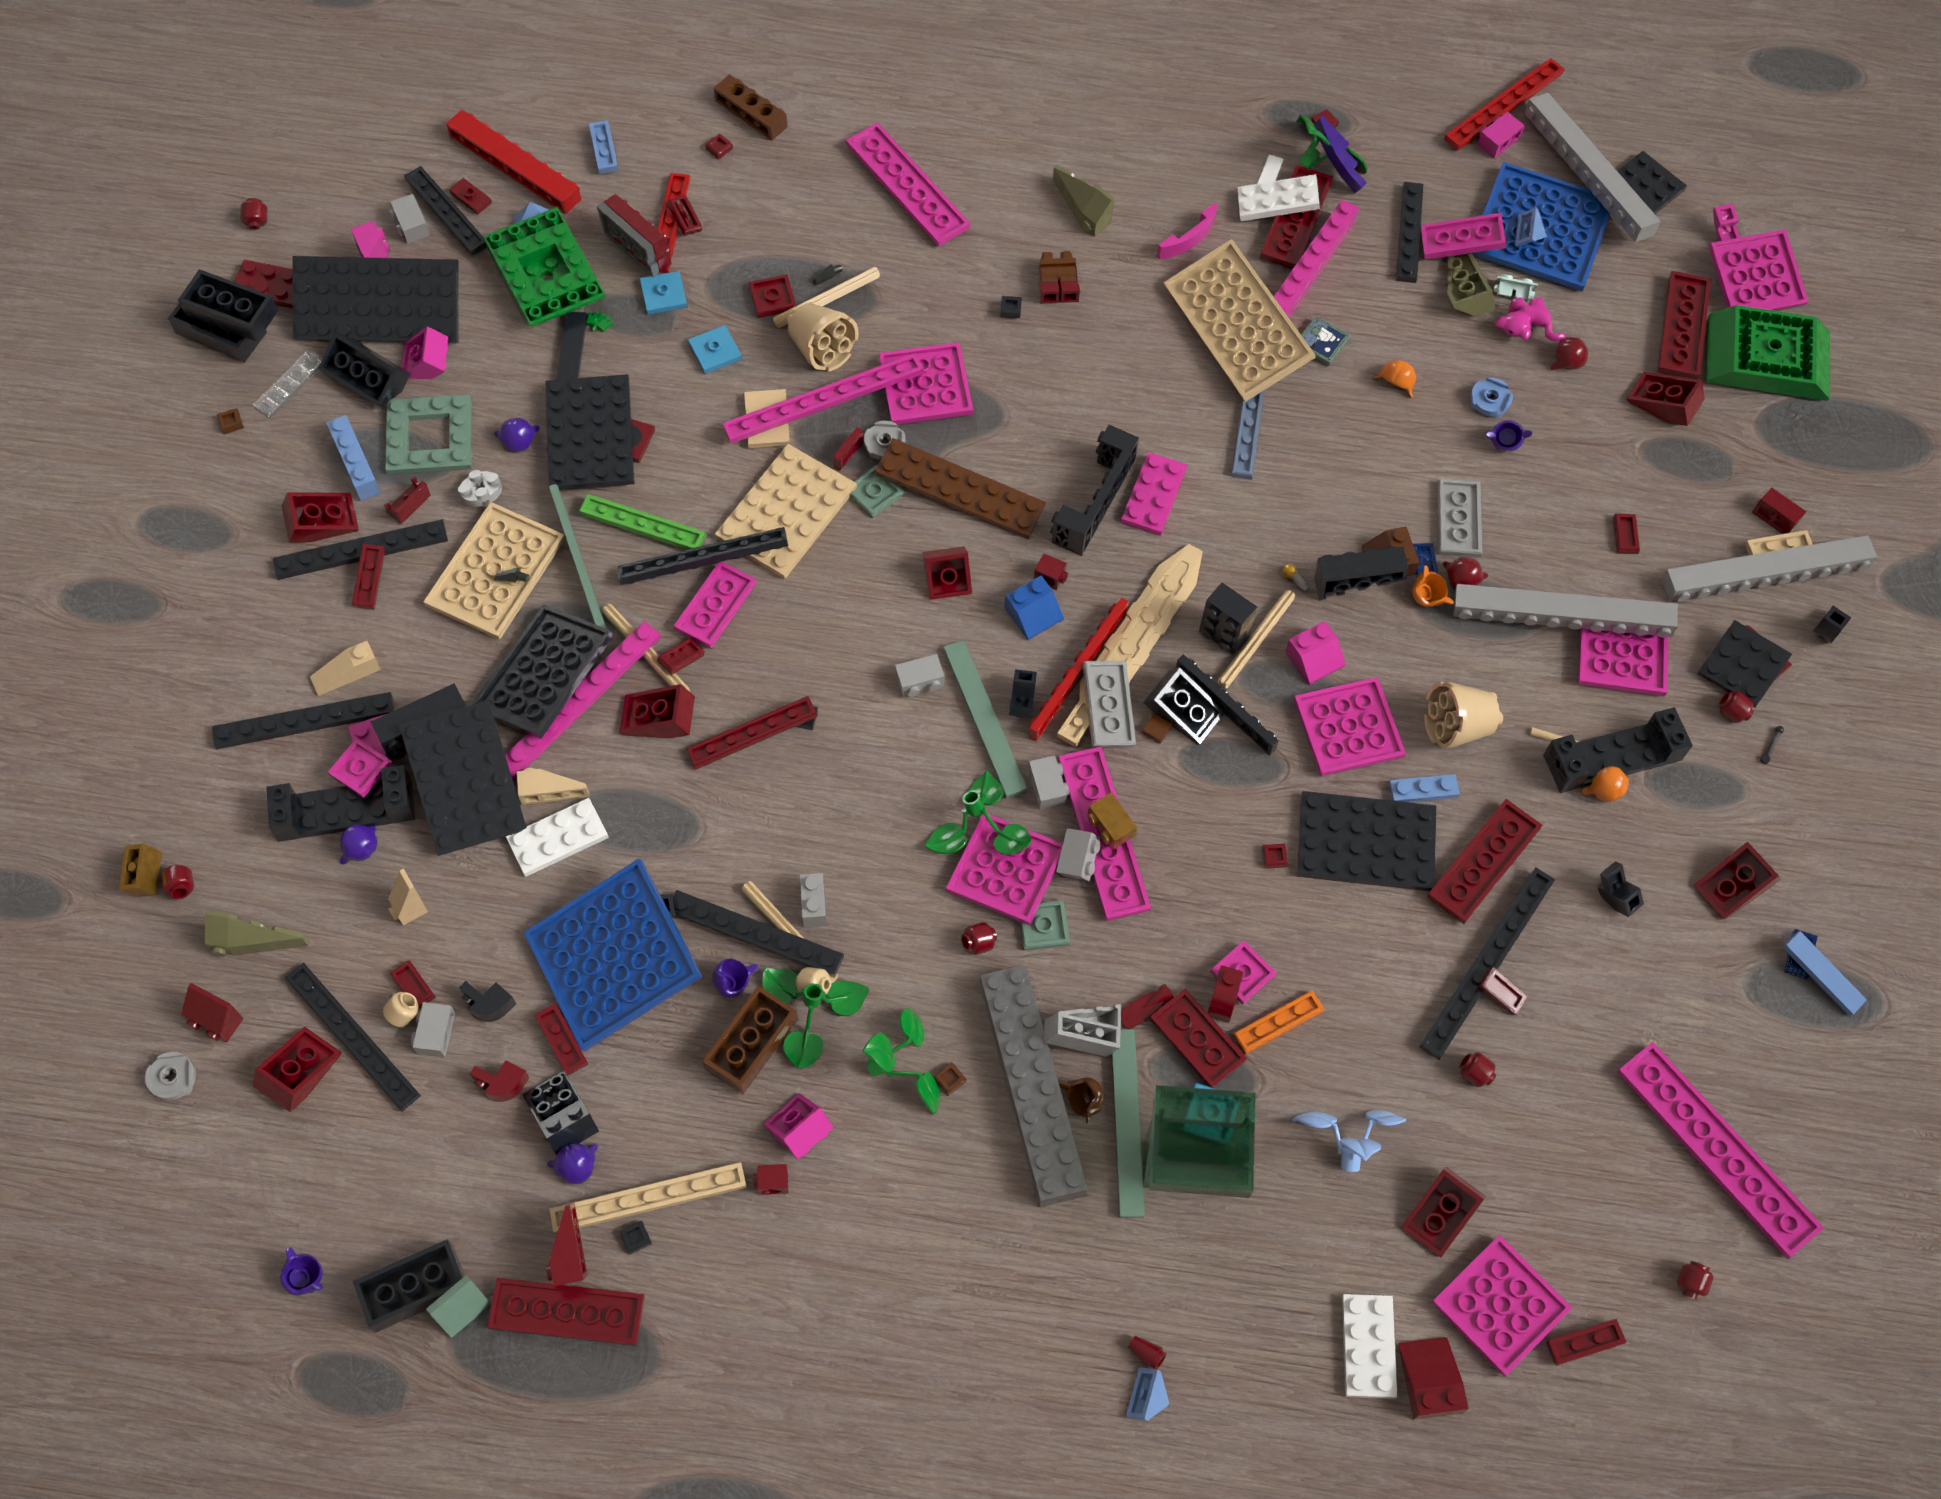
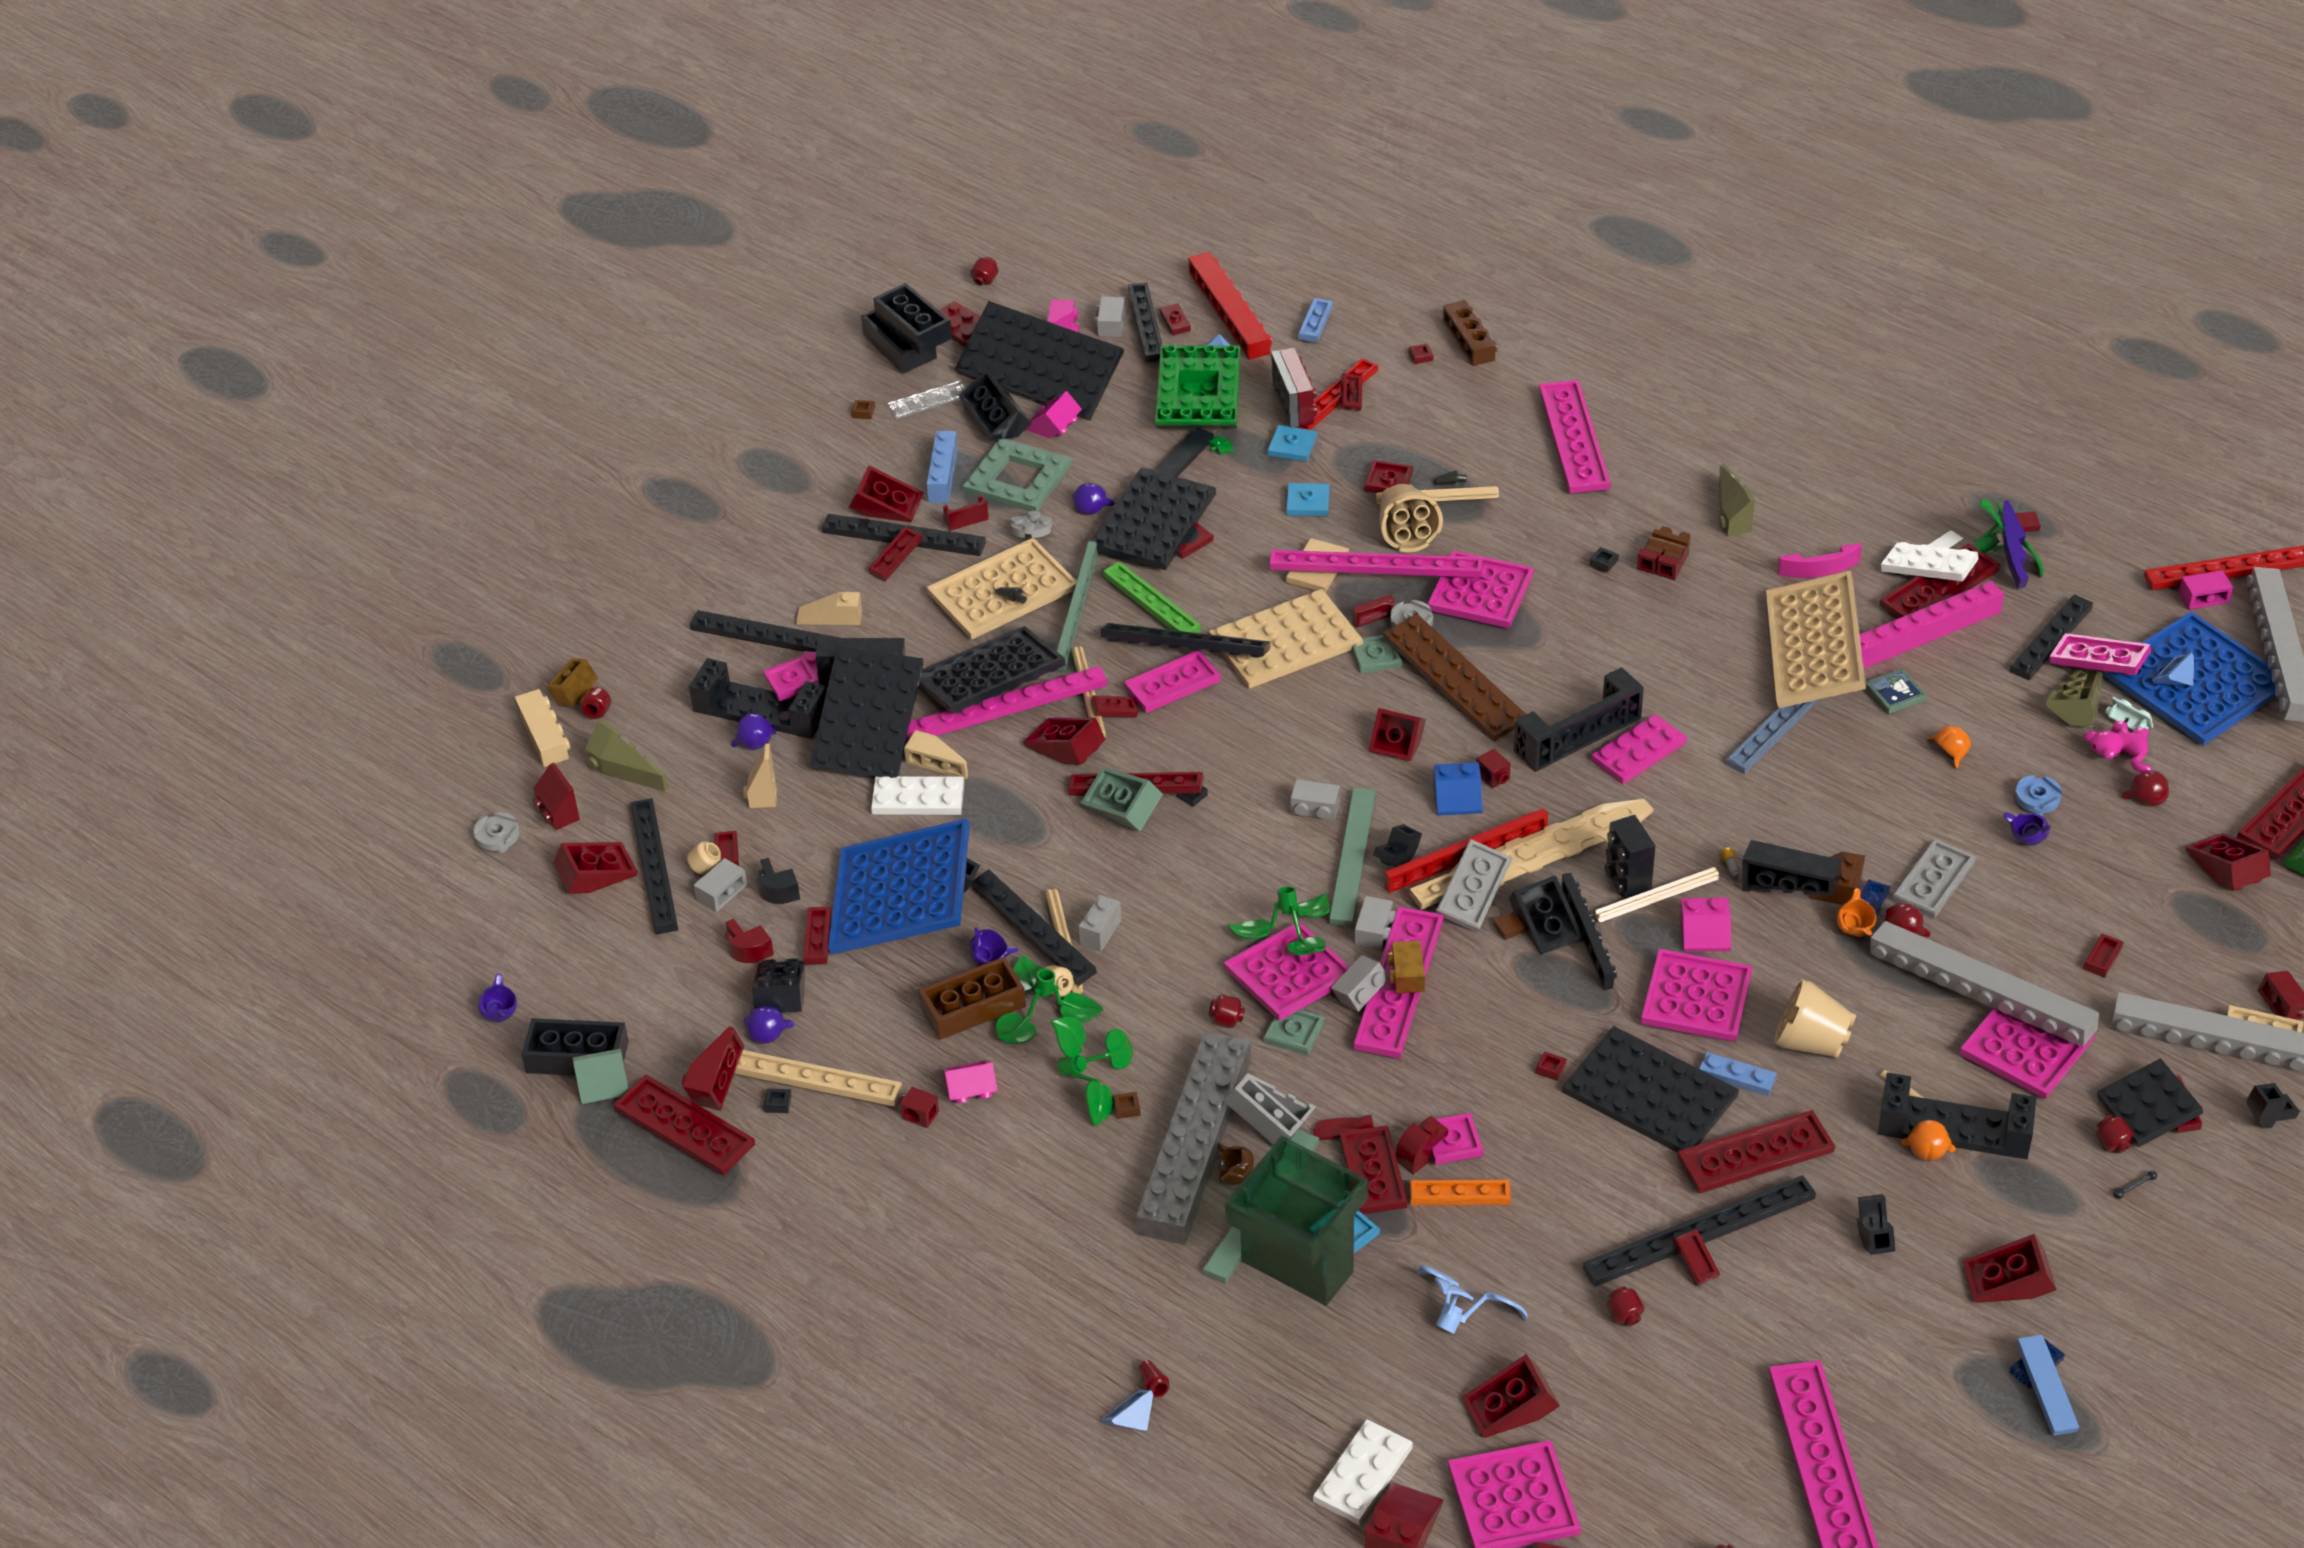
camera: 35 degrees right, 20 degrees down
none -> tan brick [515,689,570,767]
none -> sand green slope [1080,766,1163,832]

